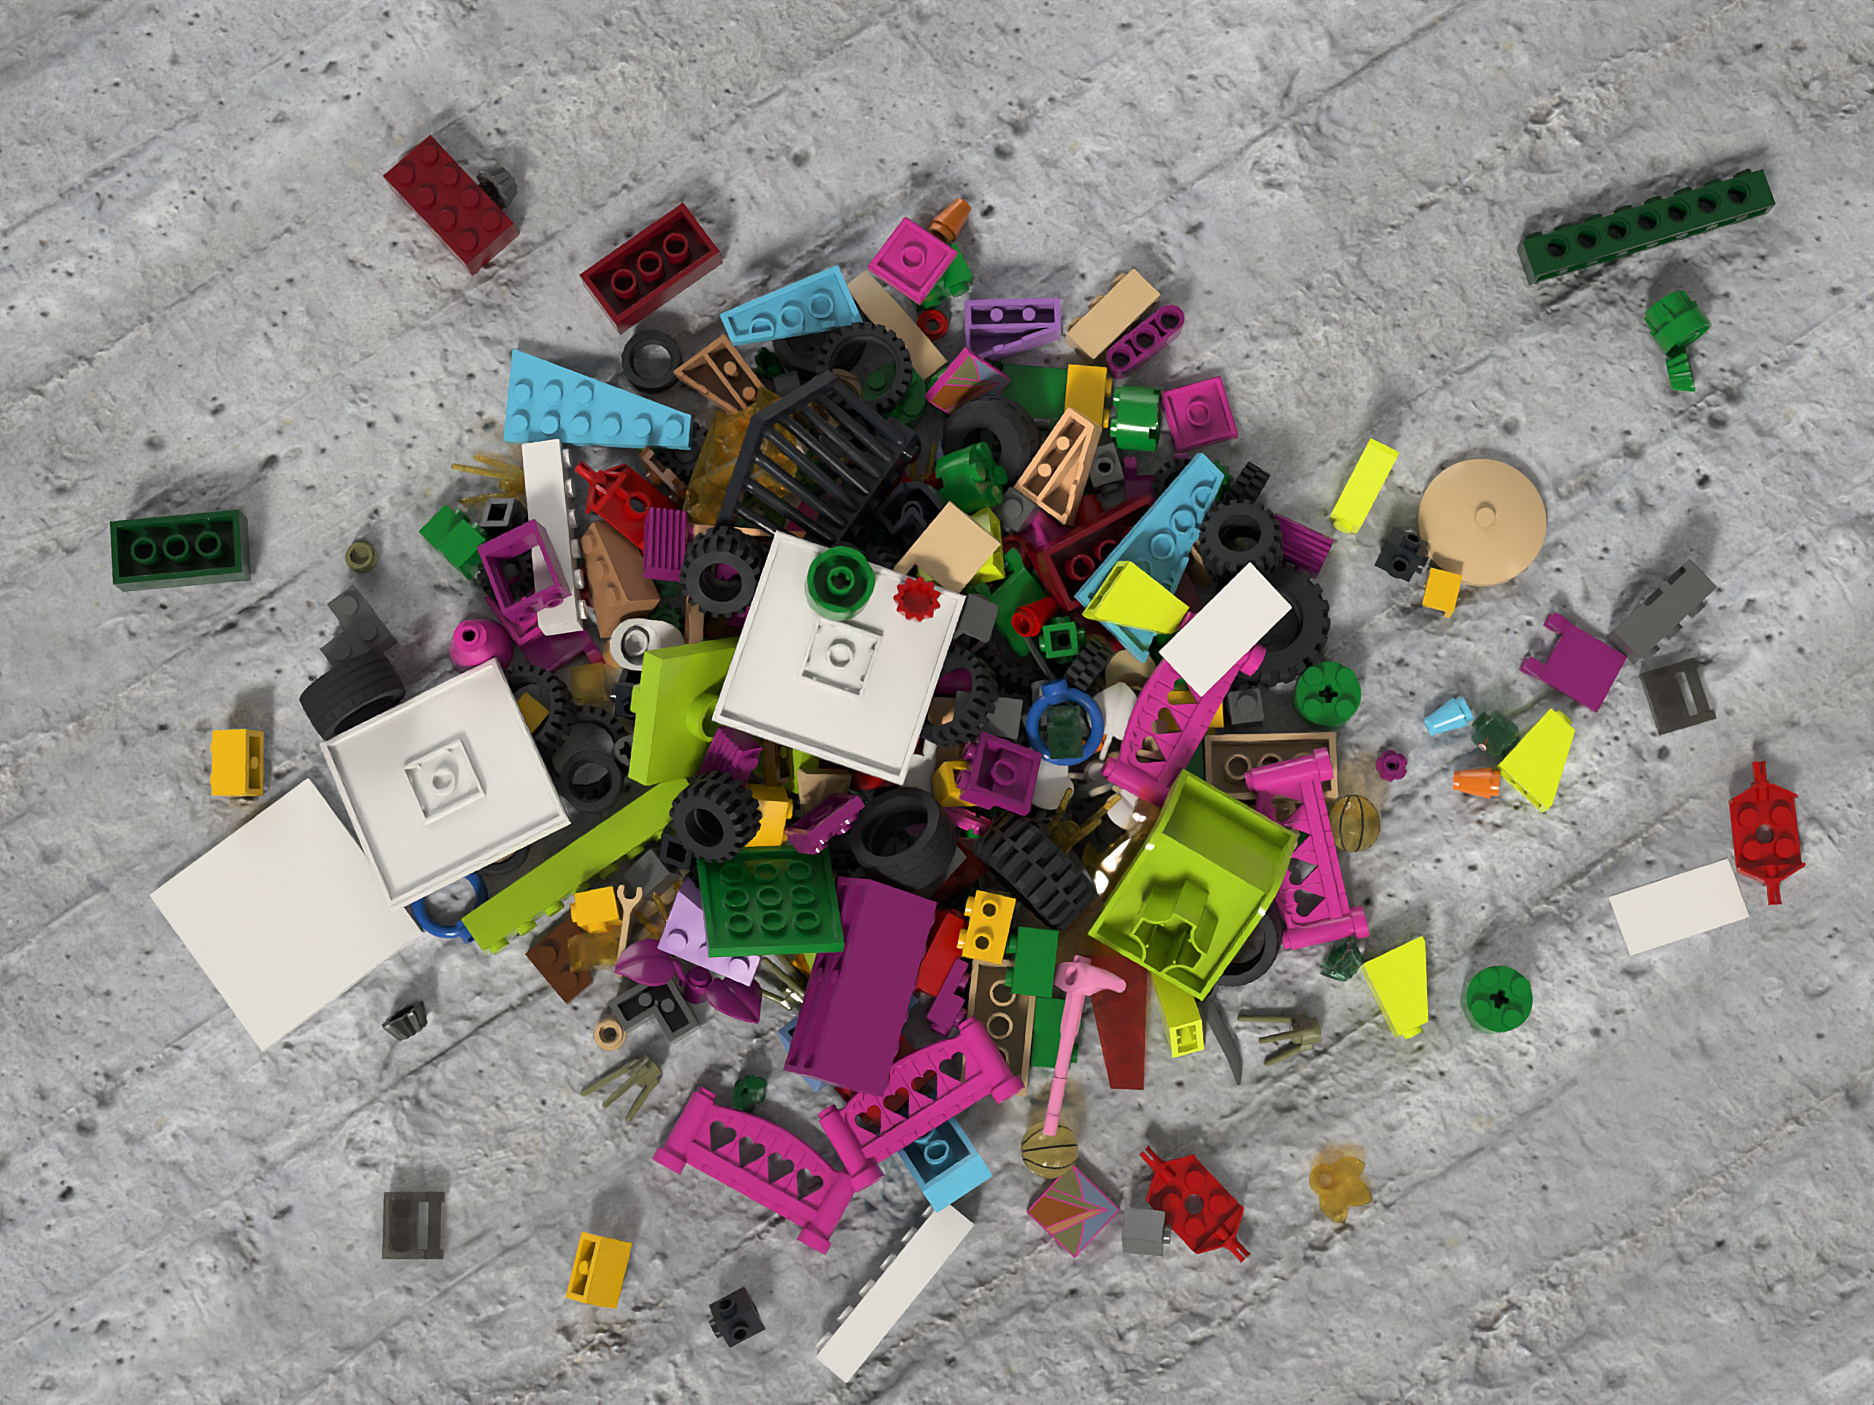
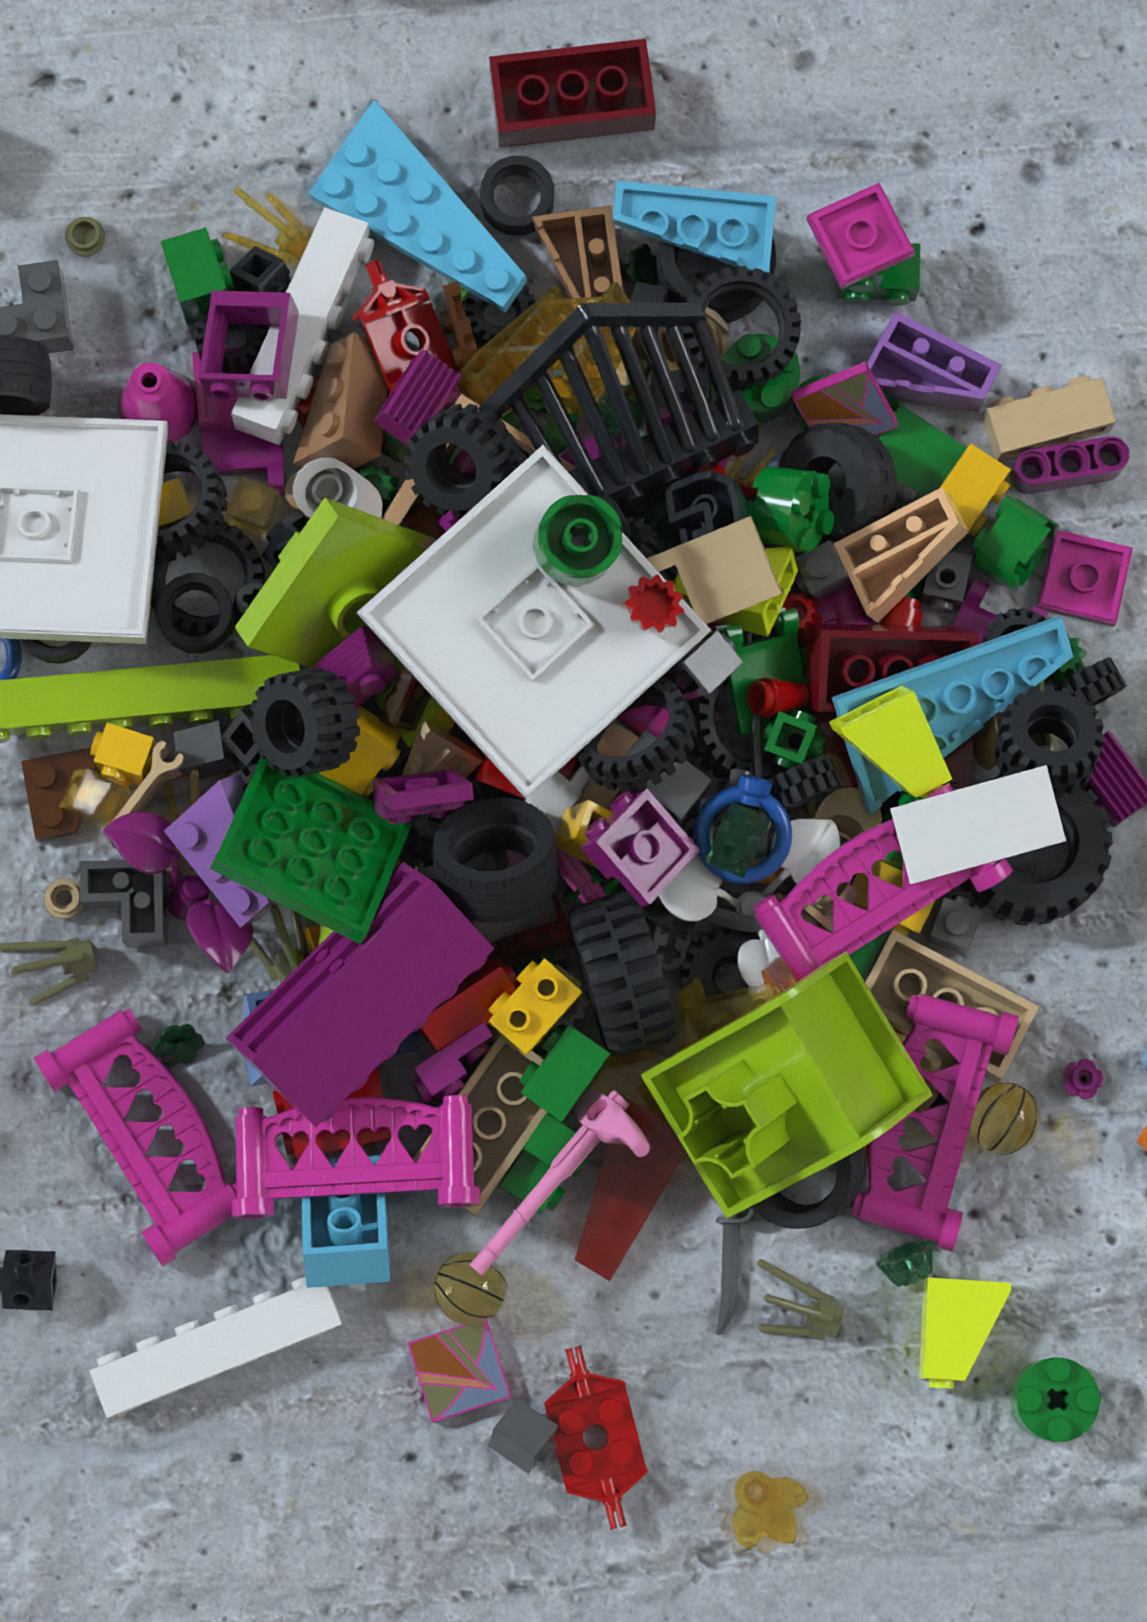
camera: 20 degrees right, 0 degrees up
tan slope [847,270,949,384] -> none
red plate [917,309,948,341] -> none
orange cone [928,198,971,245] -> none
clear yellow plant [1046,788,1121,854] -> none
neon yellow slope [1149,970,1204,1058] -> none
green brick [1292,662,1361,732] -> none

